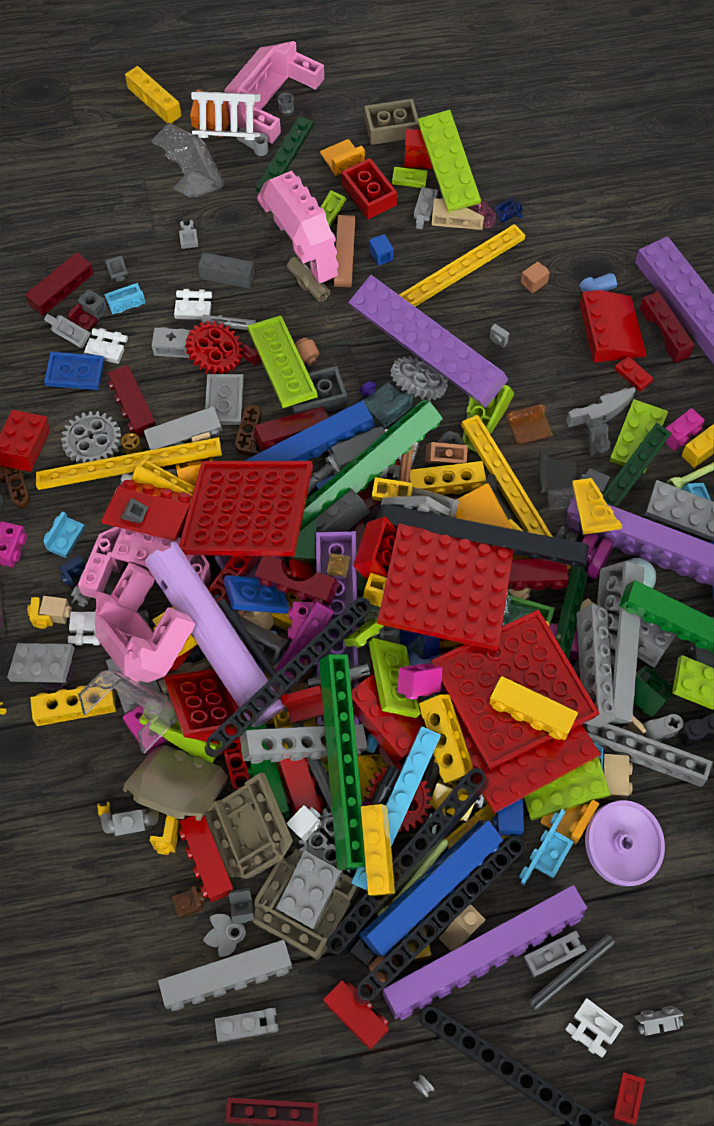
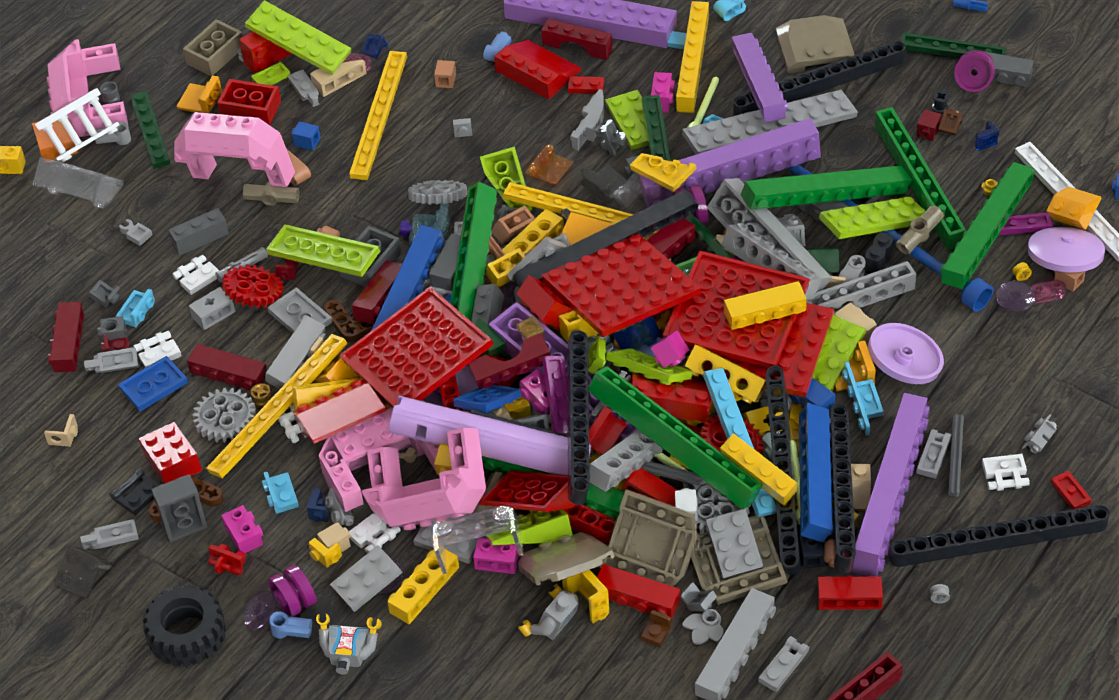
camera: 40 degrees left, 15 degrees down
dark grey slope [120,498,149,524] -> none
medium lavender brick [349,275,508,408] -> none
black axle [369,765,399,805] -> none

